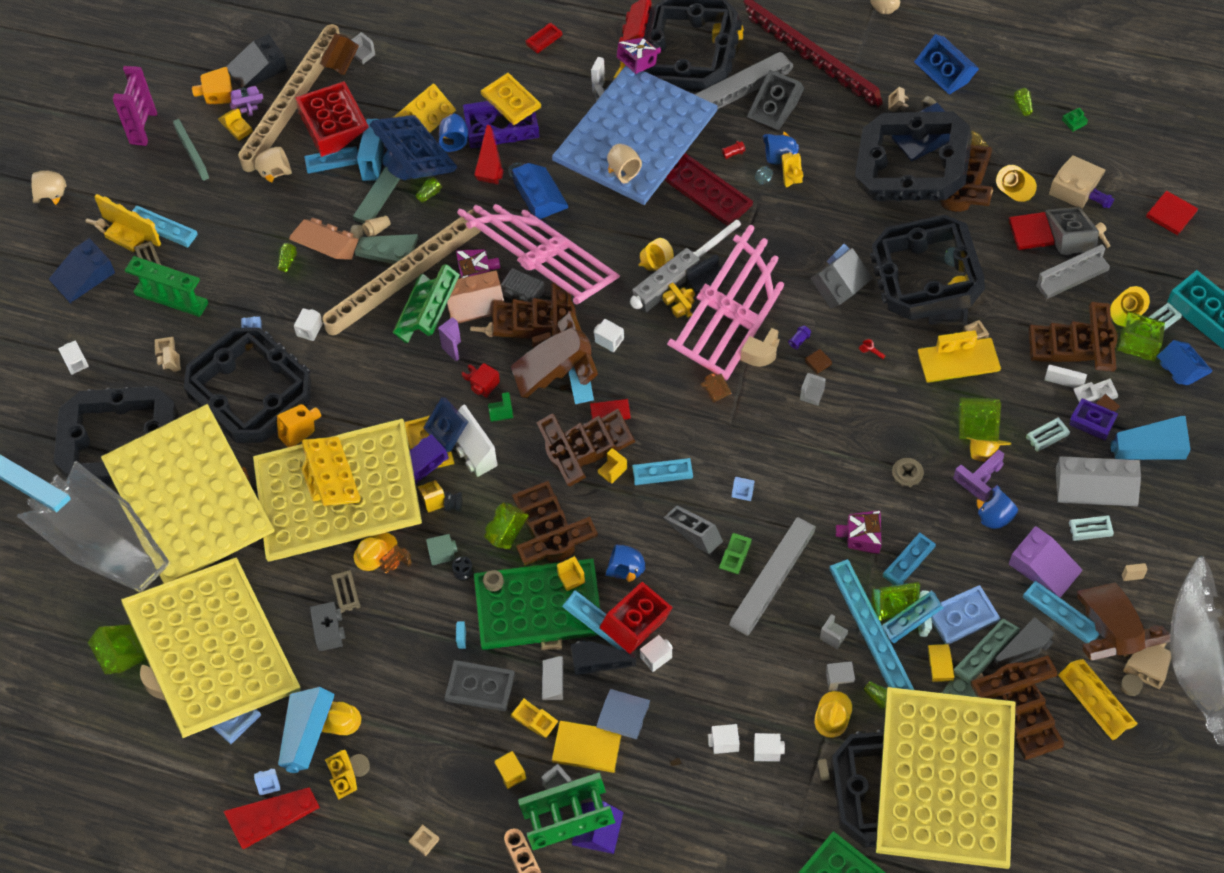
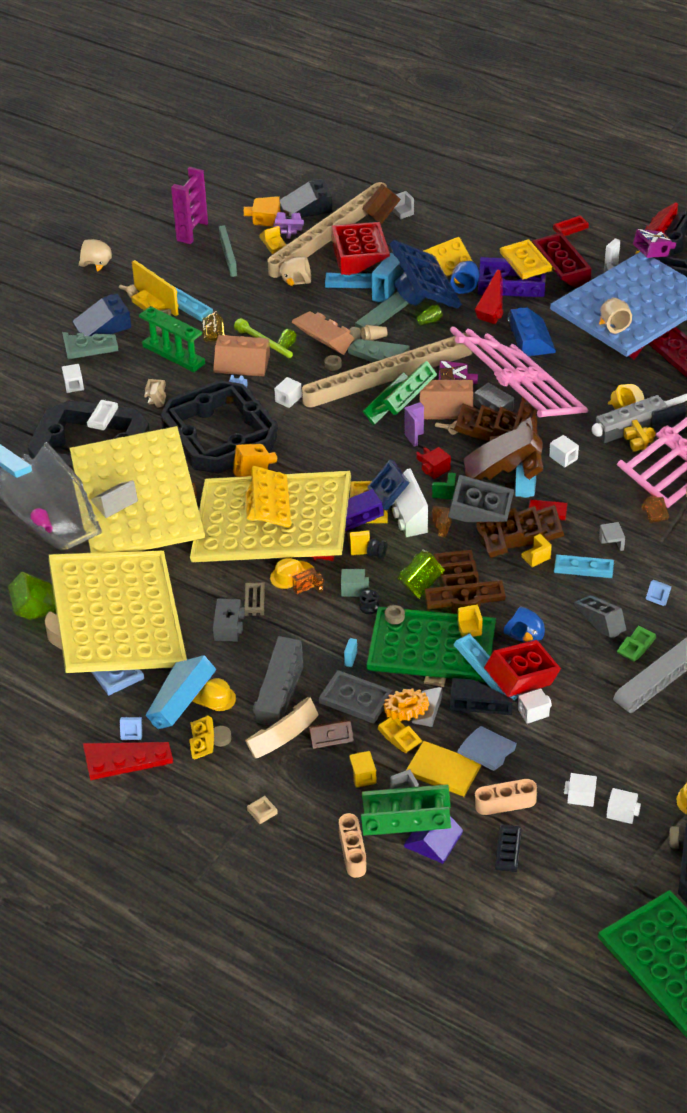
camera: 15 degrees right, 15 degrees down
none -> dark pink cone [30,508,53,534]
none -> sand green wing [62,332,118,359]
none -> white tile [87,400,118,430]
none -> slope [91,480,138,518]
none -> clear yellow slope [202,311,224,341]
none -> nougat slope [213,335,270,376]
none -> lime piece [234,318,293,358]
none -> tan slope [245,697,319,759]
none -> dark grey wedge [253,636,303,726]
none -> panel [307,719,354,749]
none -> dark tan tile [324,355,342,371]
none -> light orange gear [384,688,429,721]
none -> clear orange bracket [432,506,452,537]
none -> dark grey slope [448,475,514,522]
none -> light nougat beam [475,779,537,815]
none -> black slope [495,824,522,872]
none -> dark red slope [532,232,592,288]
none -> light grey panel [599,522,625,551]

